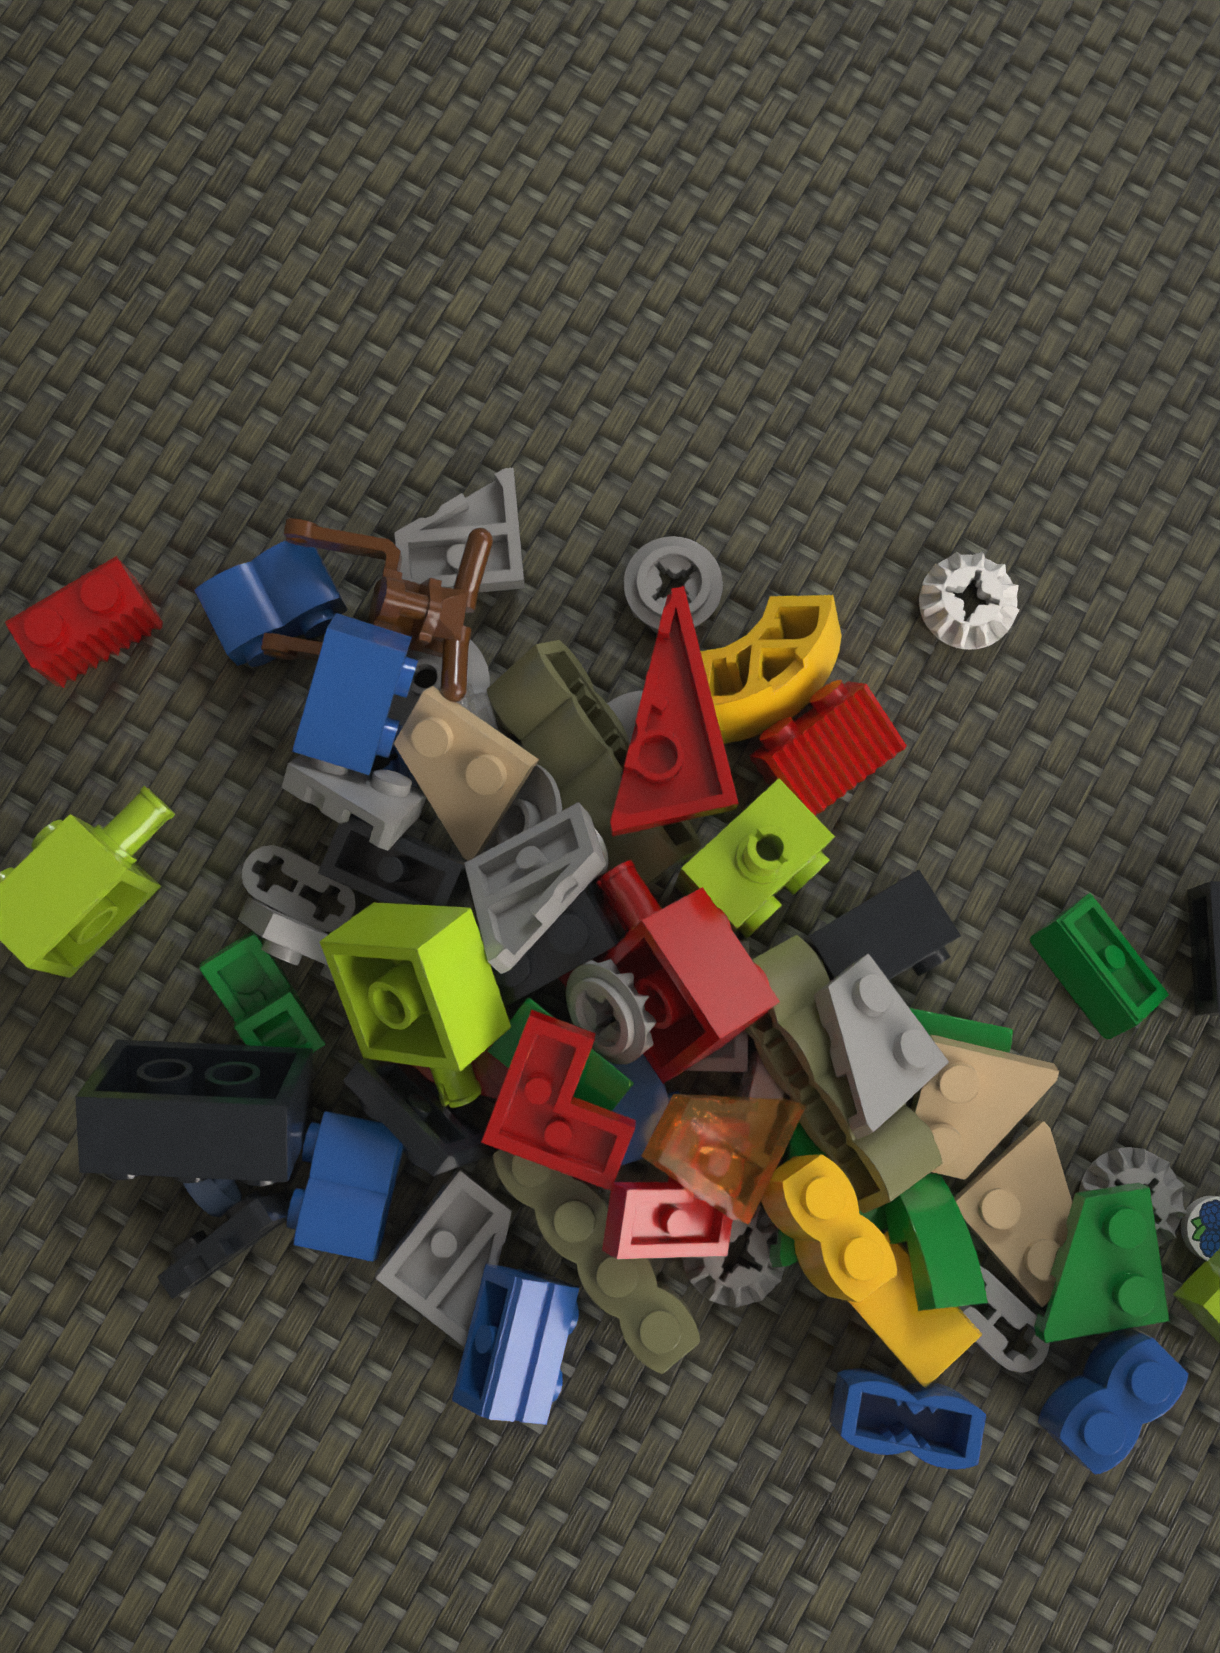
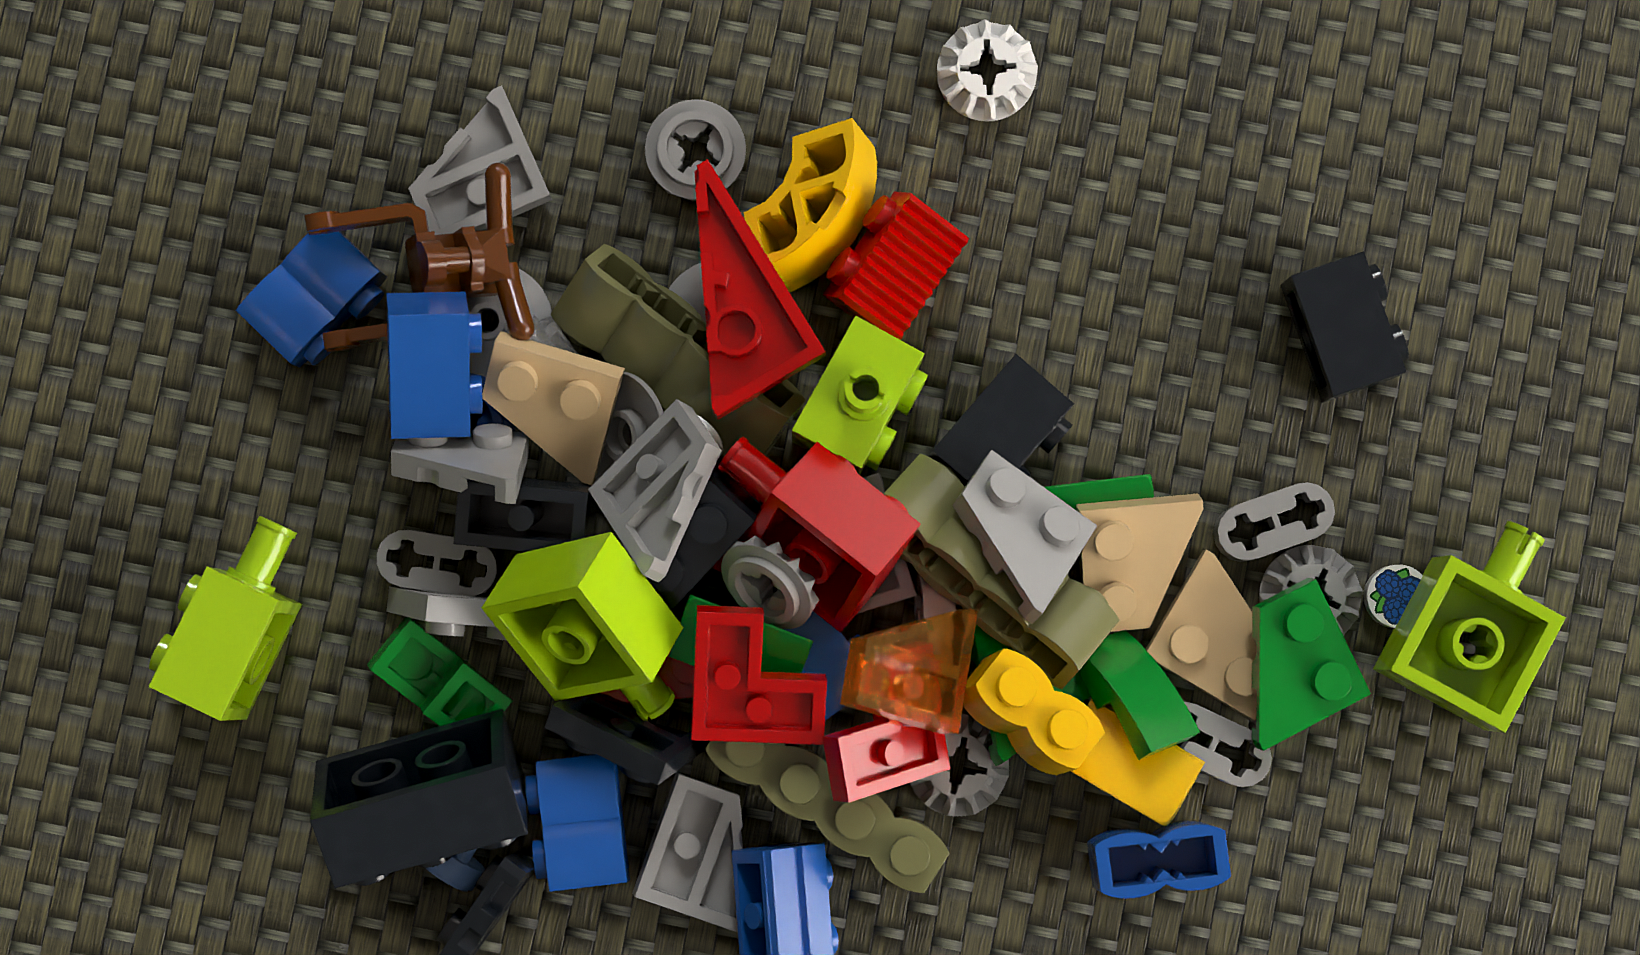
camera: 20 degrees left, 5 degrees up
red brick [5,556,163,688] -> none
green slope [1030,893,1169,1039] -> none
blue brick [1038,1328,1188,1475] -> none
none -> light grey beam [1213,482,1335,562]

